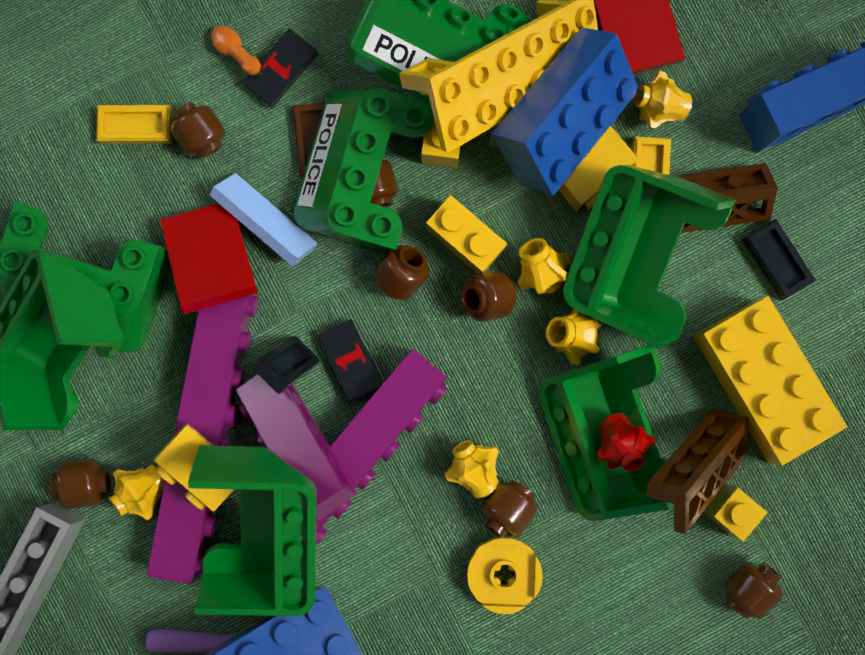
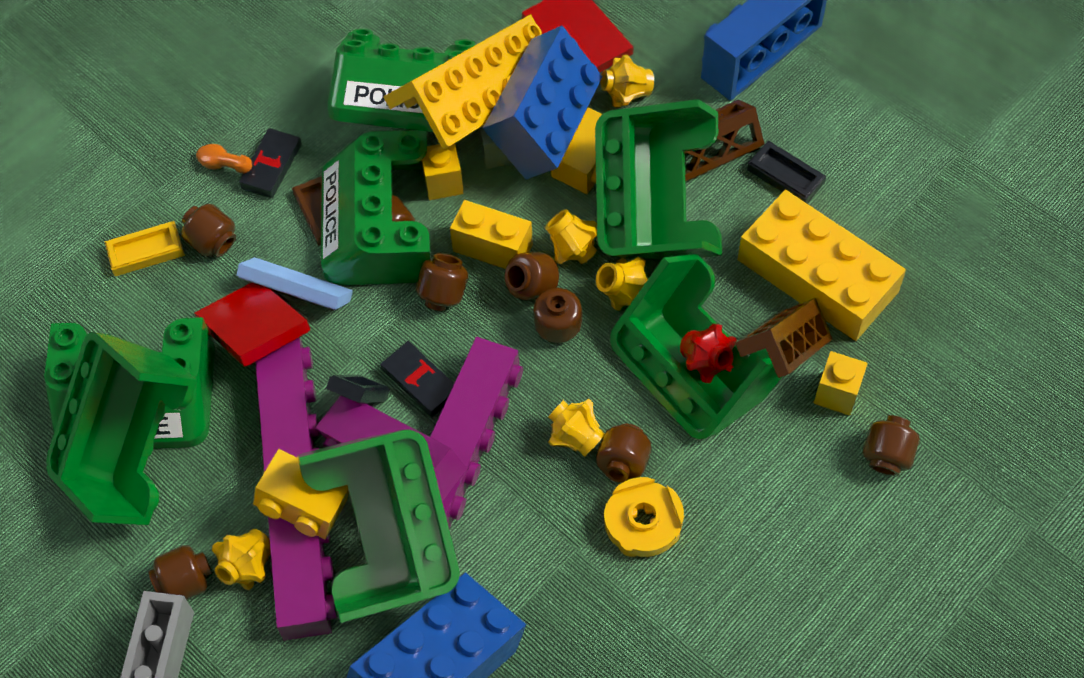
camera: 20 degrees left, 25 degrees down
none -> reddish brown head [533,288,582,343]

